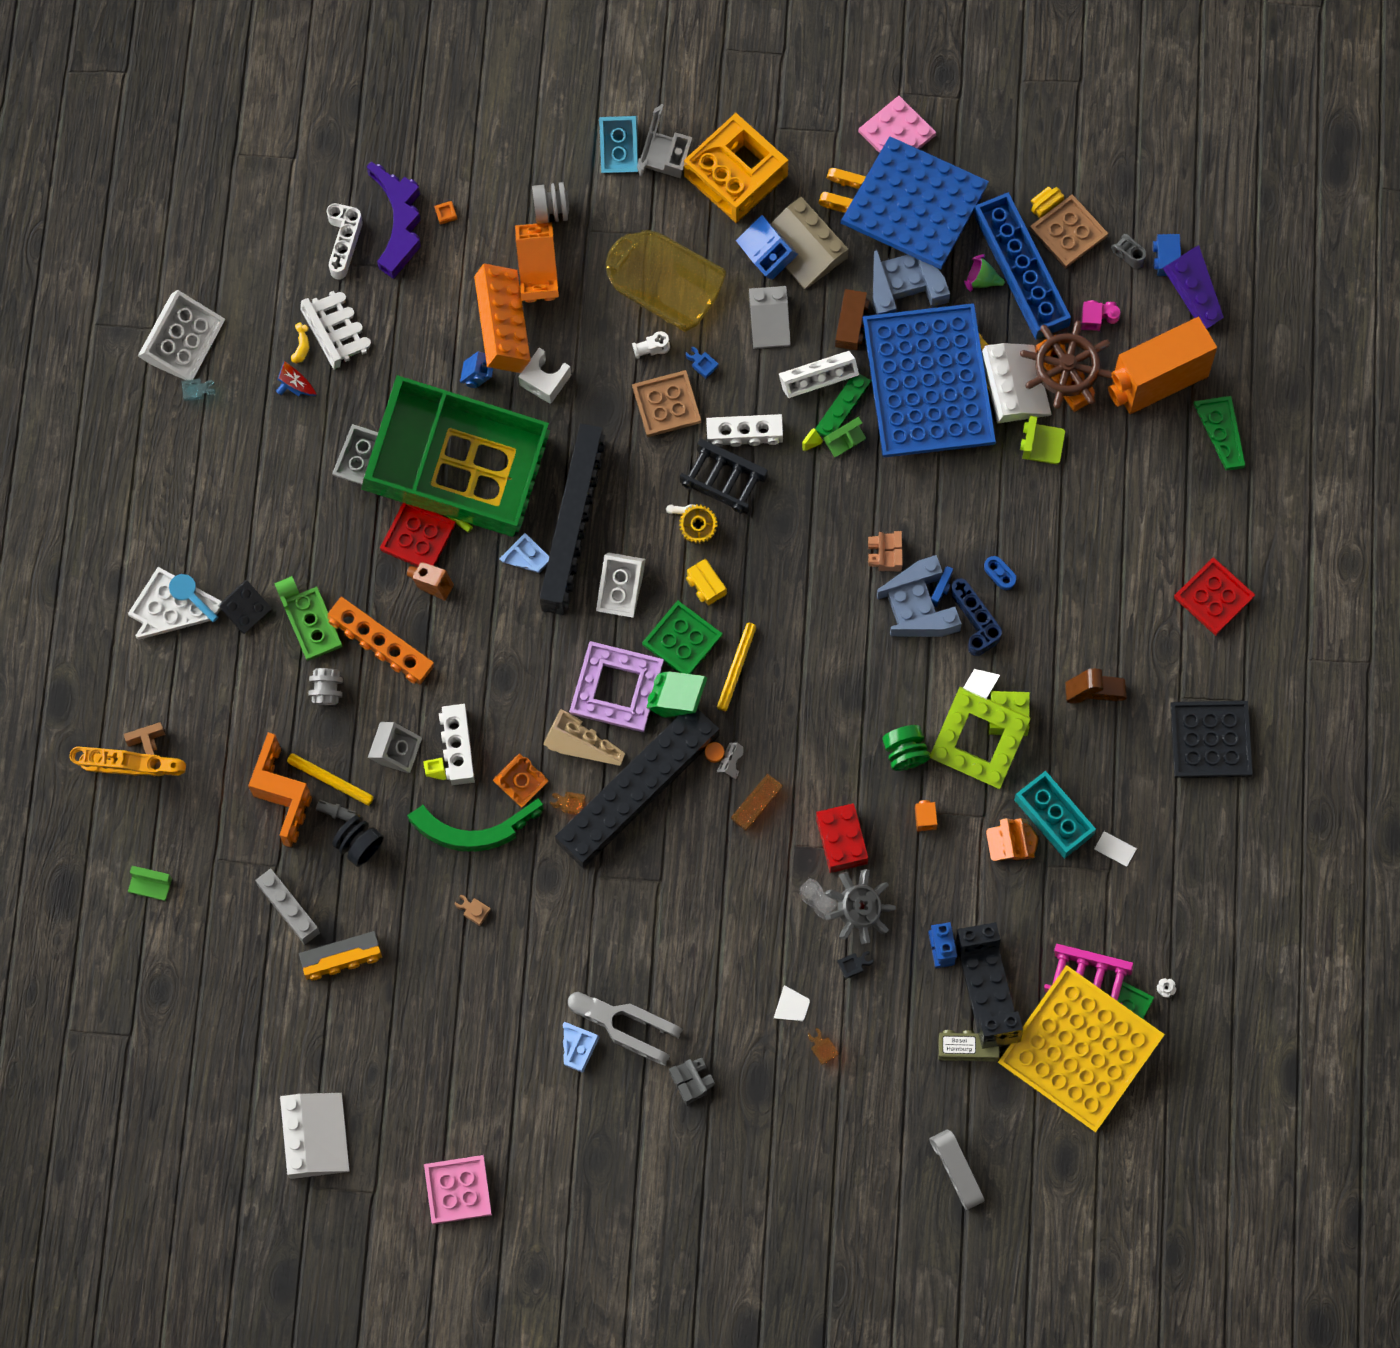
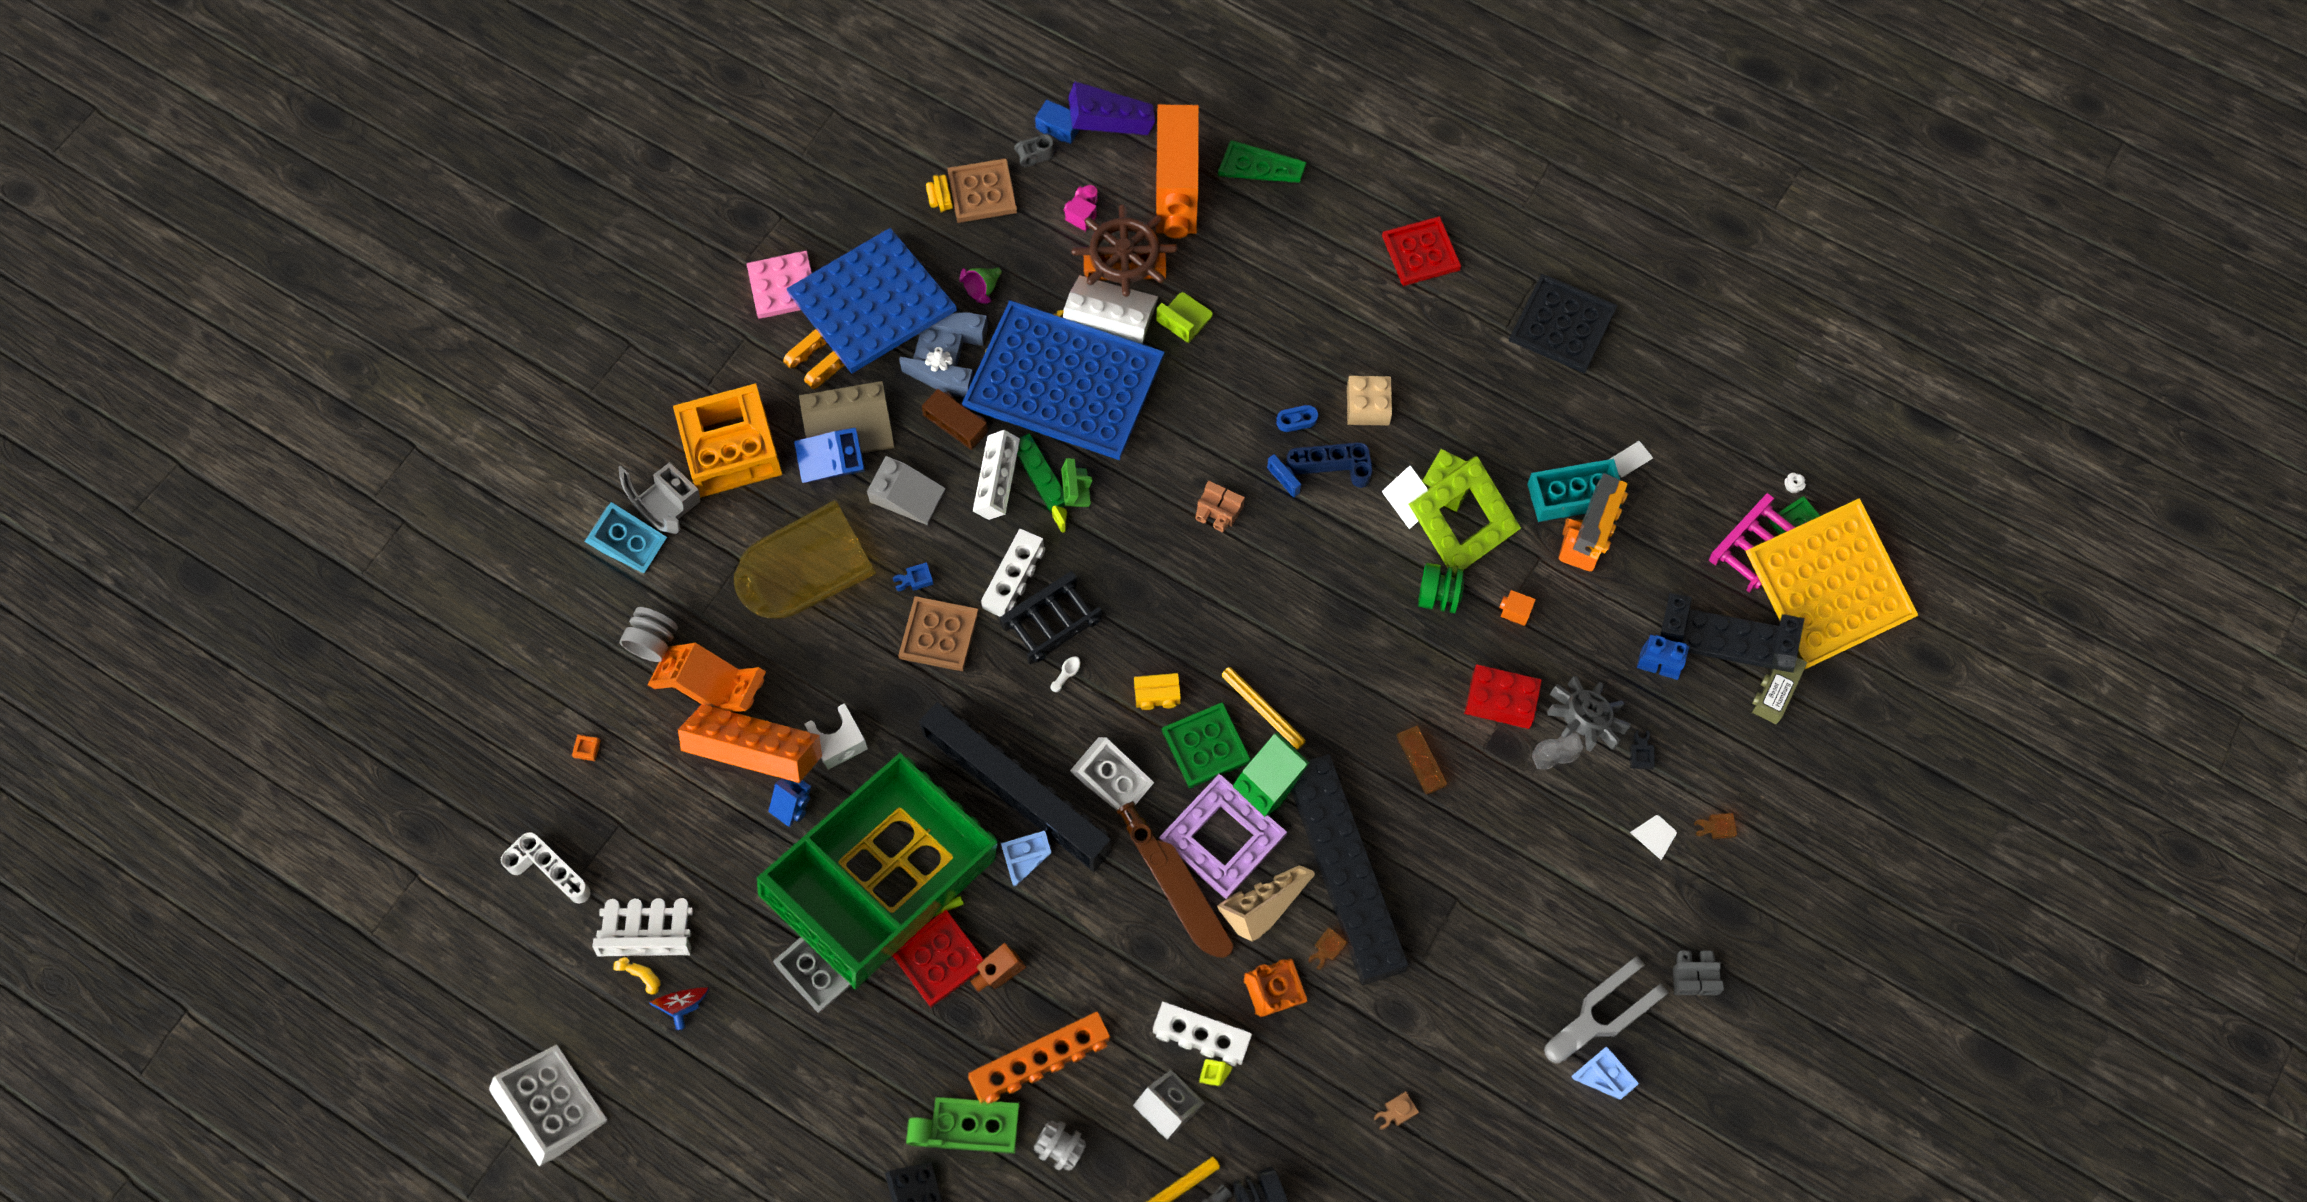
camera: 65 degrees left, 5 degrees down
clear light blue plate [181,379,215,401] -> none
dark purple arch [367,162,421,279] -> none
green arch [407,798,544,852] -> none
white connector [632,331,670,359] -> none
yellow brick [679,504,717,544] -> none
orange tile [705,742,724,763] -> none
light grey piece [717,743,743,779] -> none
sand blue wedge [877,555,961,637] -> none
light grey beam [929,1129,984,1210] -> none
blue brick [974,192,1071,340] -> none
reddish brown beam [1065,668,1127,703] -> none
none -> white plant [925,347,953,371]
none -> reddish brown piece [1116,801,1233,958]
none -> tan brick [1347,376,1392,425]
none -> piece [1573,473,1628,560]

